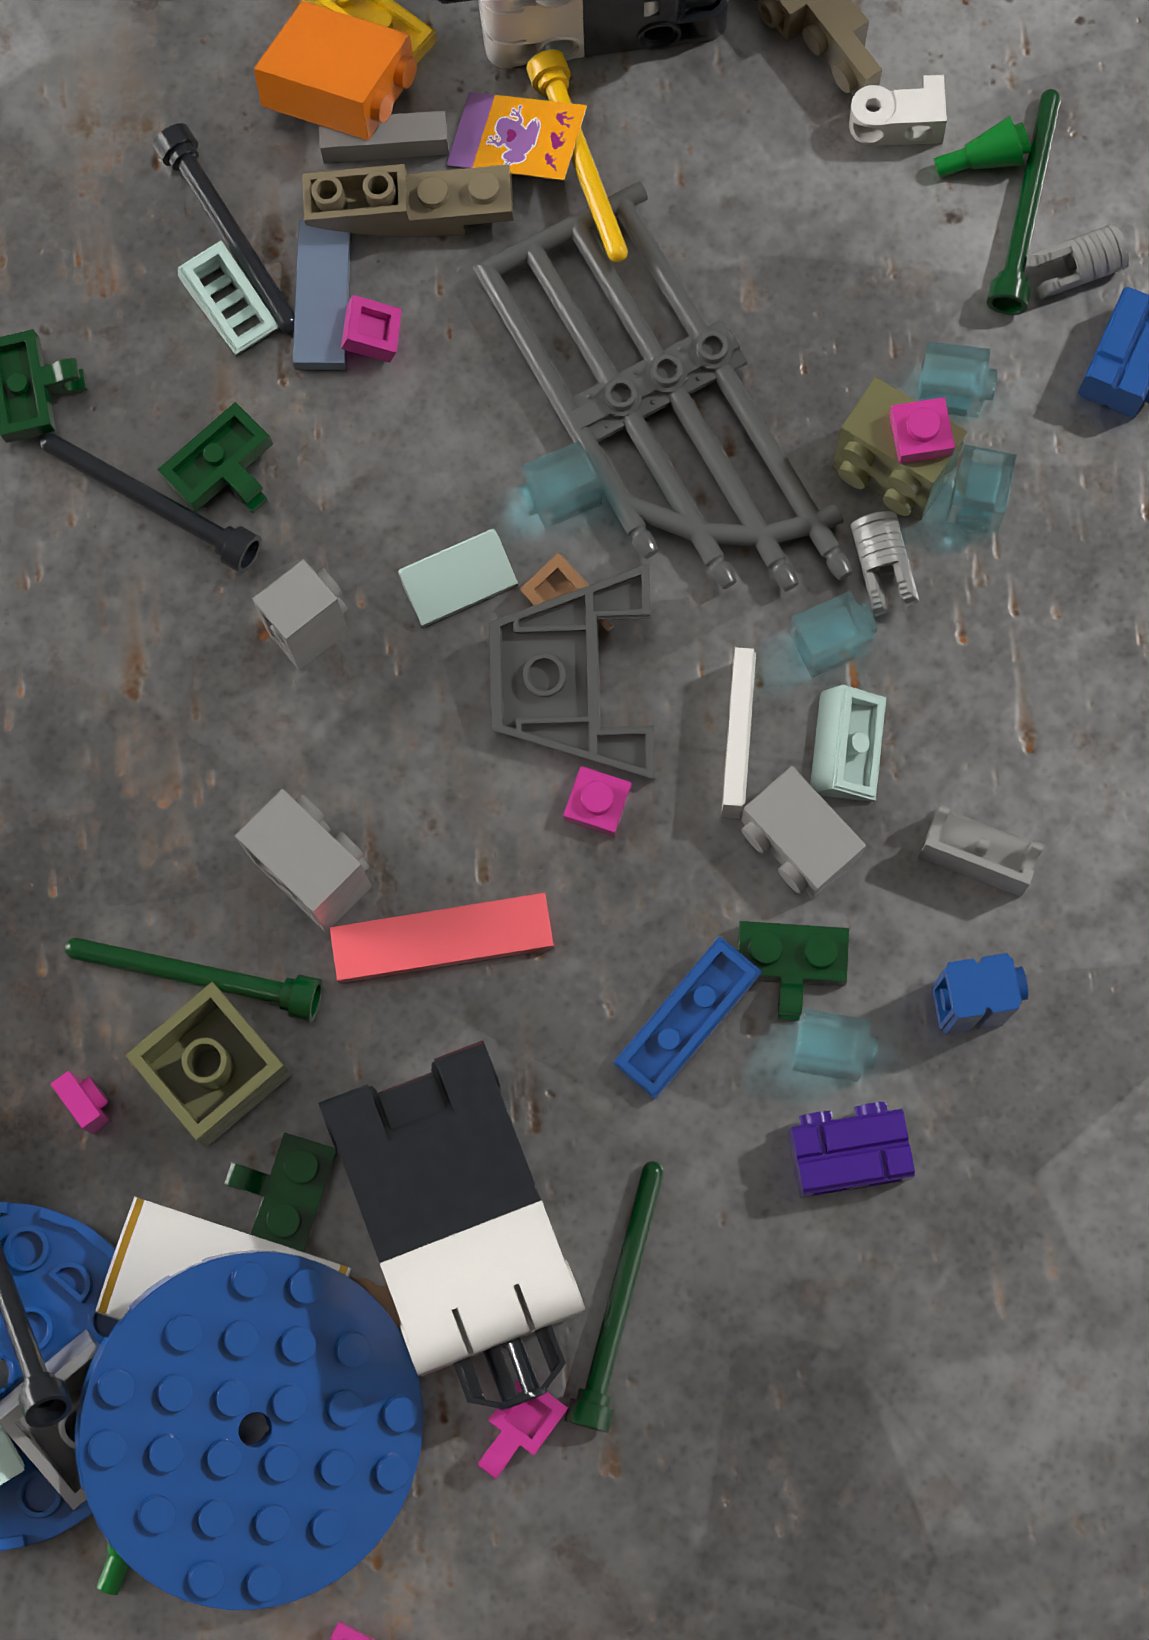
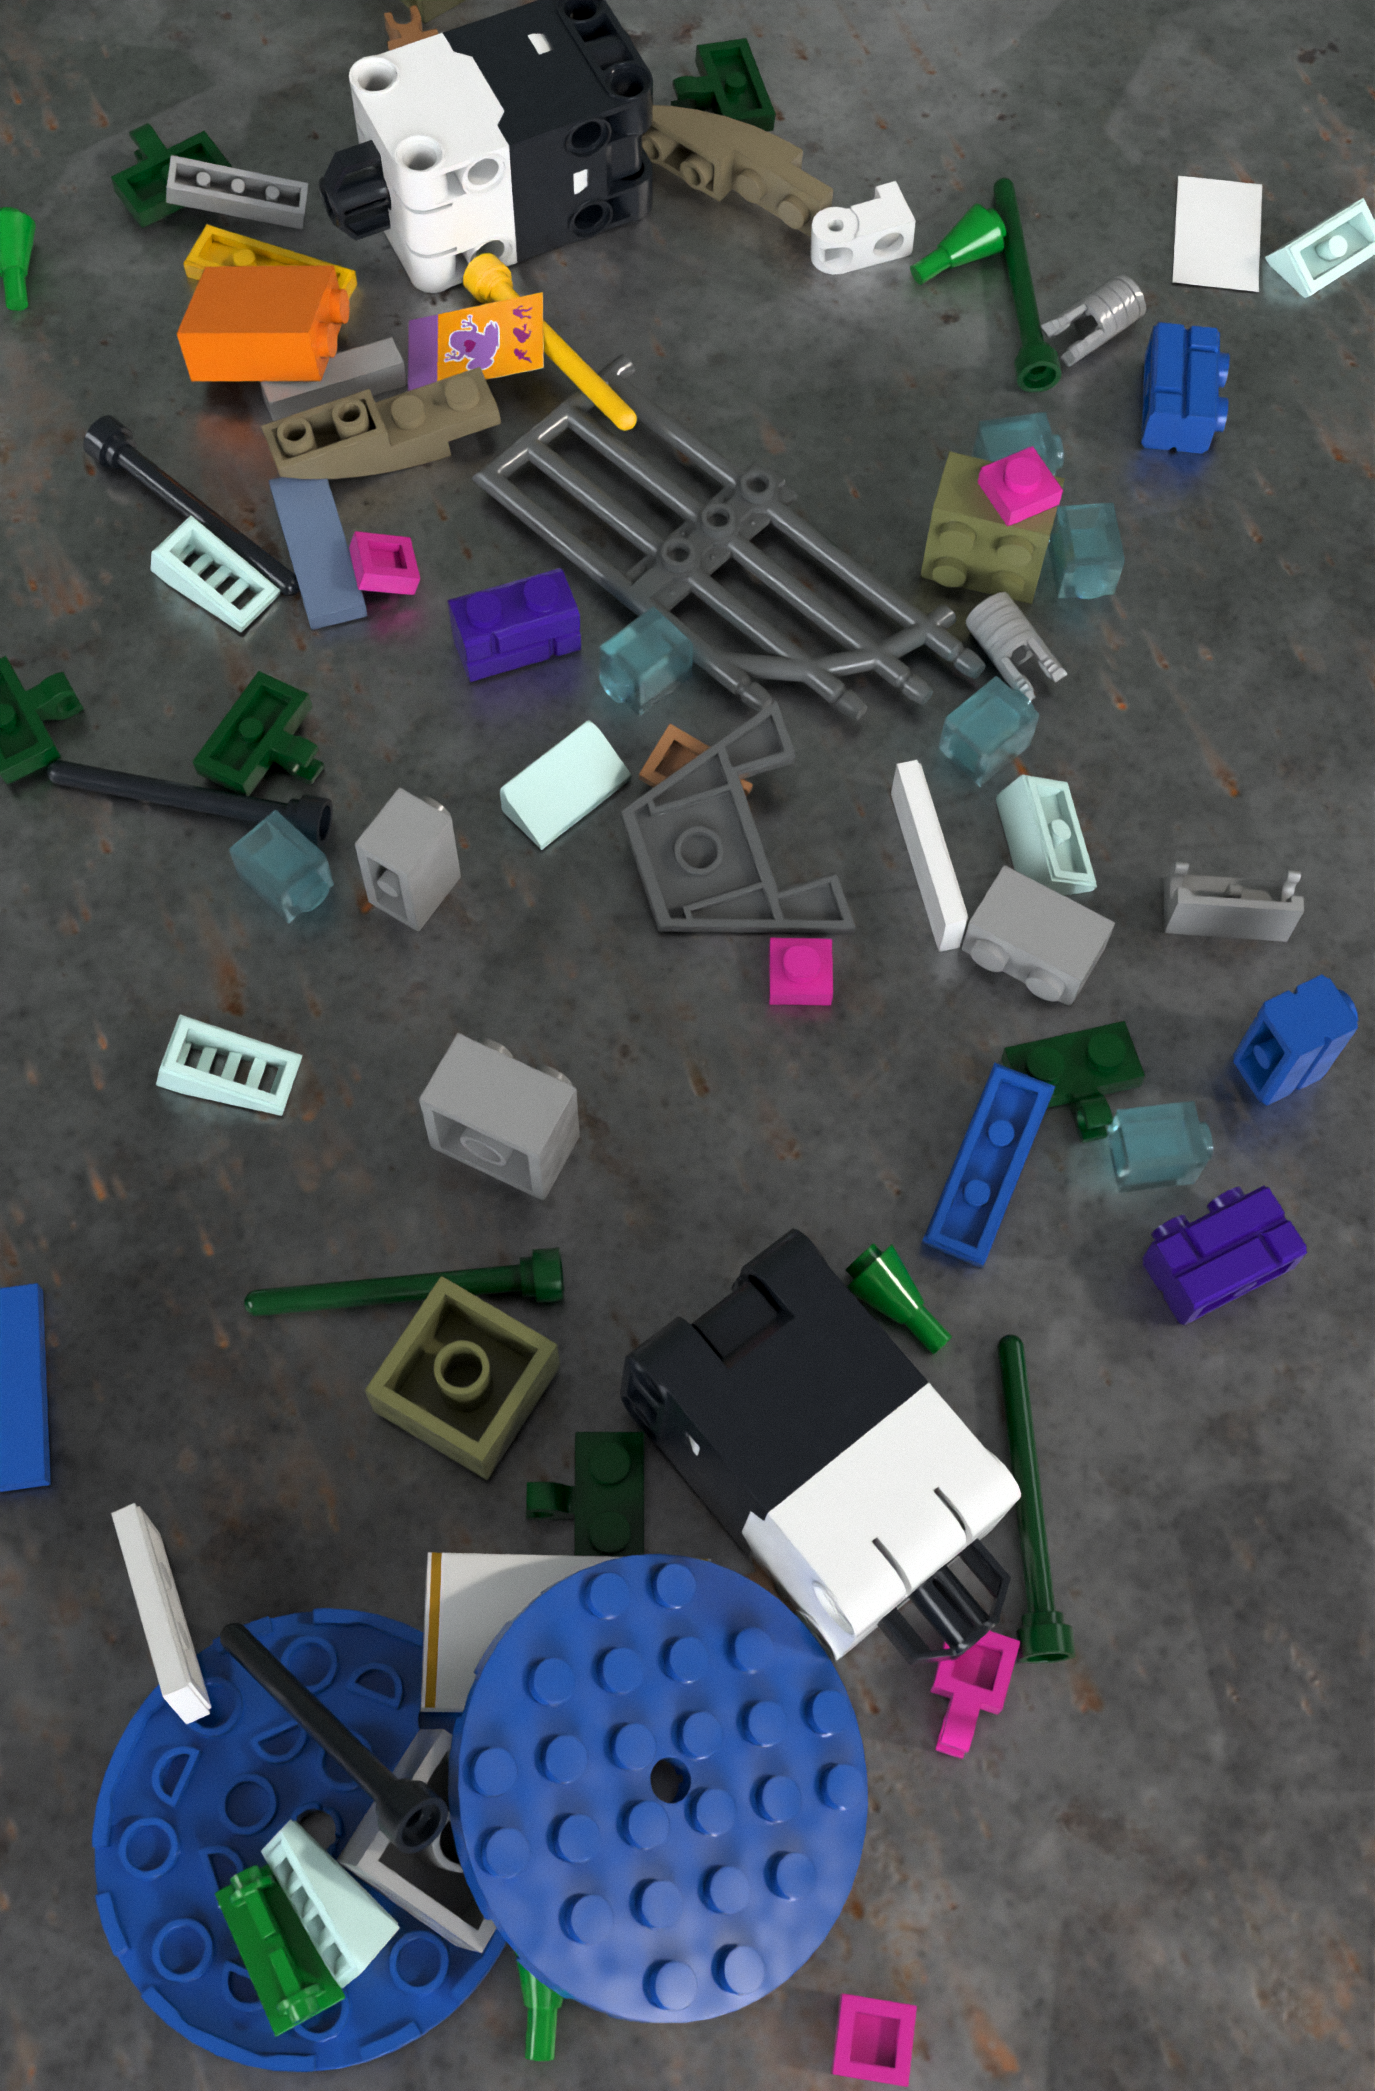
camera: 25 degrees left, 10 degrees down
dark pink plate [51,1070,111,1134] -> none
coral tile [330,893,554,984] -> none
none -> light aqua slope [156,1015,303,1116]
none -> clear light blue brick [229,810,334,924]
none -> dark purple brick [447,568,581,682]
none -> green cone [845,1243,952,1355]

